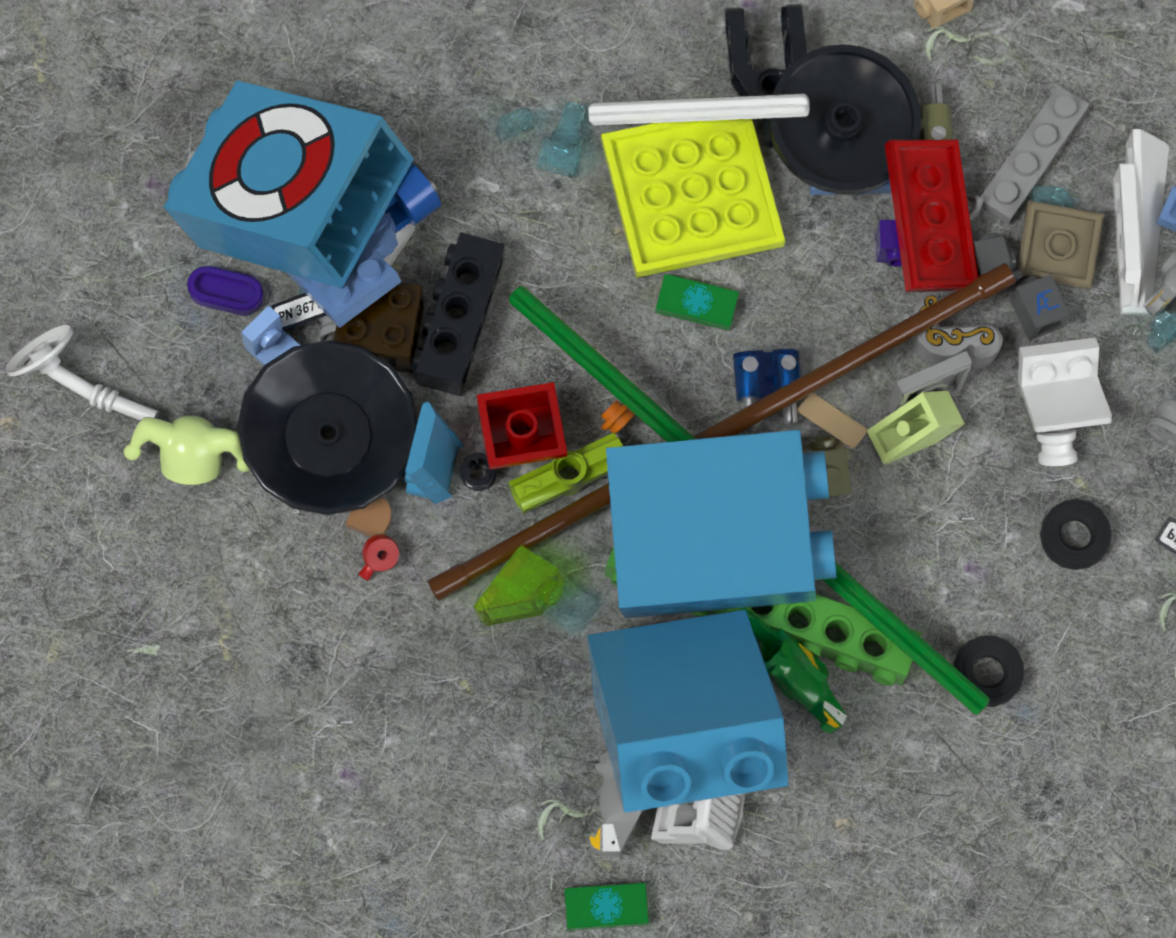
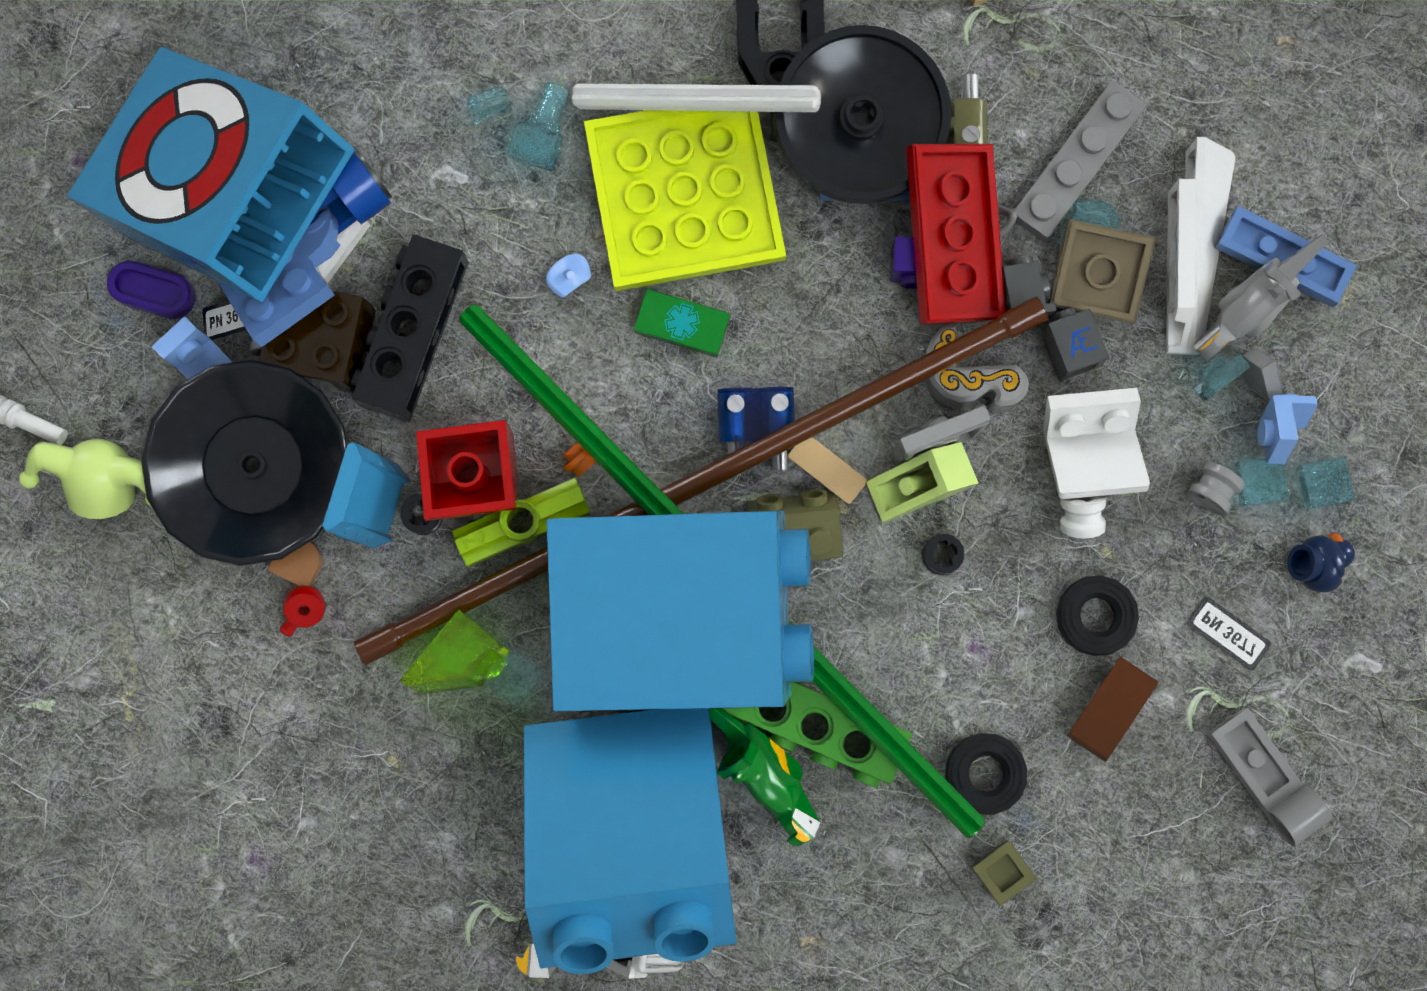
camera: 10 degrees right, 10 degrees up
none -> light blue piece [546,254,591,298]
none -> black bush [922,534,965,576]
none -> olive plate [970,840,1037,906]
none -> reddish brown slope [1067,657,1159,762]

